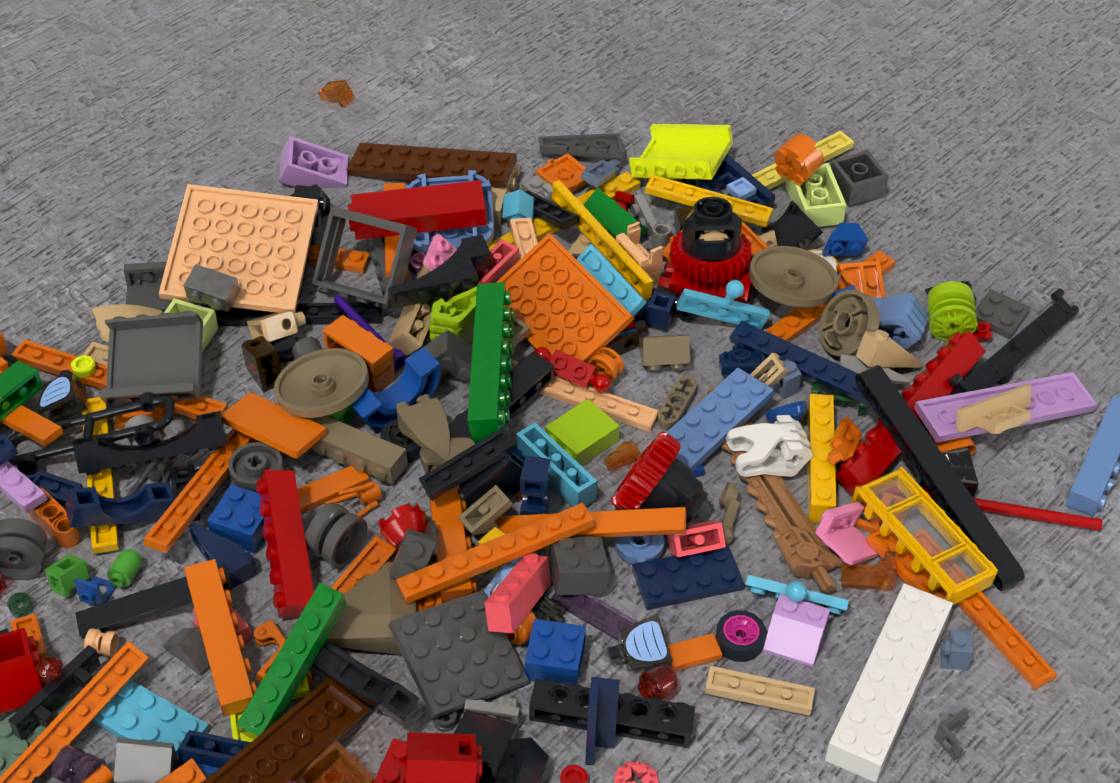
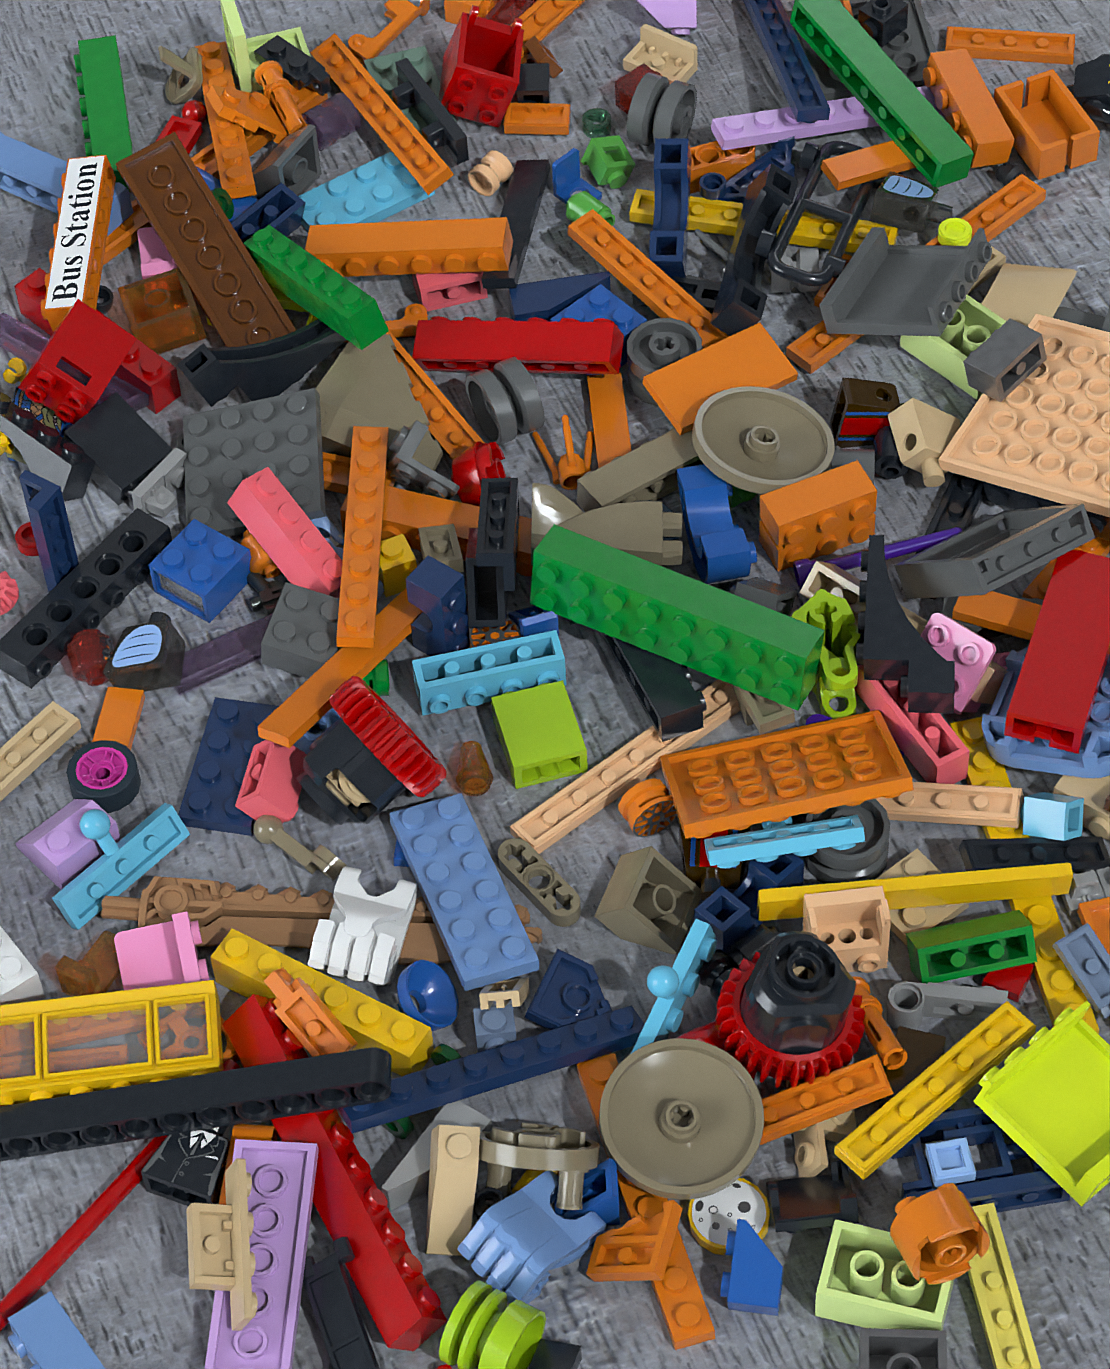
camera: 120 degrees right, 5 degrees up
clear red plate [35,656,63,680] -> none
red plate [534,347,611,392] -> none
red tile [614,190,637,204] -> none

